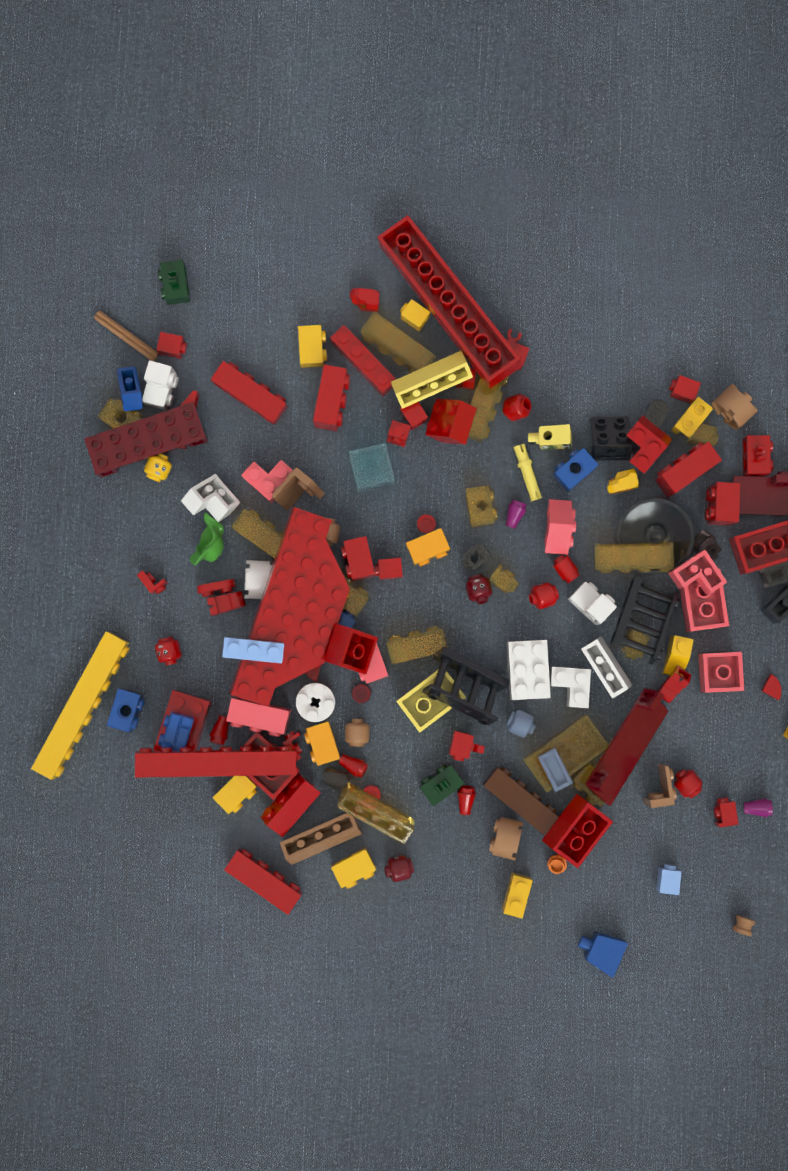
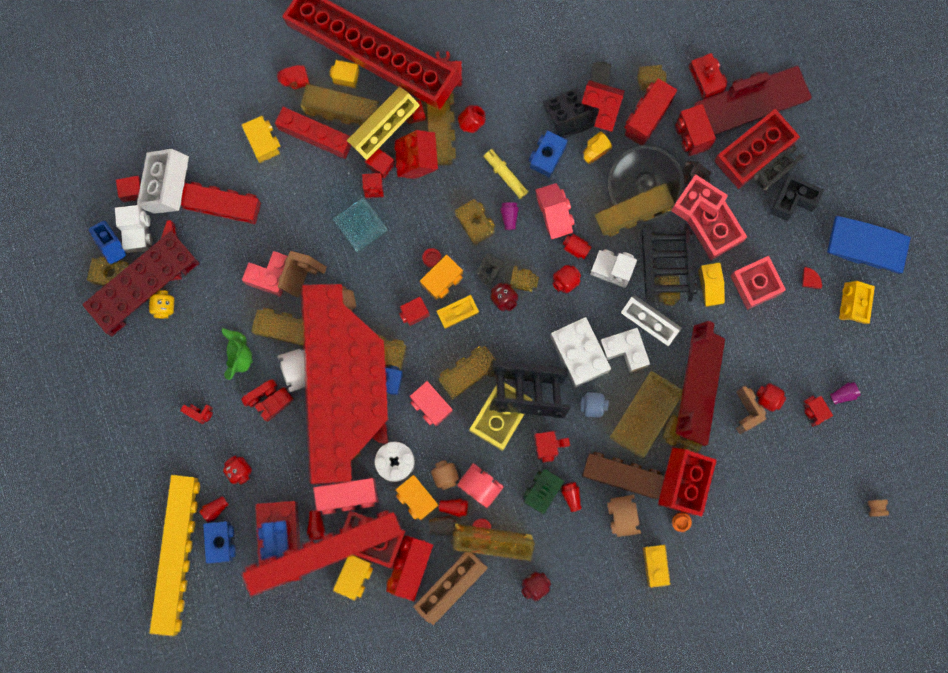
camera: 15 degrees left, 5 degrees down
medium nougat axle [94,311,159,361] -> none
dark green brick [158,260,191,305] -> none
white brick [181,474,240,522] -> none
light blue plate [222,637,284,663] -> none
red brick [224,848,302,915] -> none
red bracket [282,731,303,761] -> none
red brick [313,364,351,432] -> none
red brick [324,624,378,675] -> none
yellow brick [331,847,376,889] -> none
red brick [341,536,375,582] -> none
dark red tile [352,684,371,703] -> none
light yellow torso [528,424,572,450] -> none
sand blue tile [537,748,573,792] -> none
blue torso [578,932,628,978] -> none
light blue brick [656,864,681,895] -> none
red leg [658,665,692,703] -> none
red brick [669,375,701,404] -> none
yellow bracket [671,397,713,438] -> none
medium nougat brick [711,384,758,430] -> none
none -> white brick [137,149,189,214]
none -> red cone [199,496,229,523]
none -> yellow plate [436,295,479,329]
none -> coral brick [457,463,504,508]

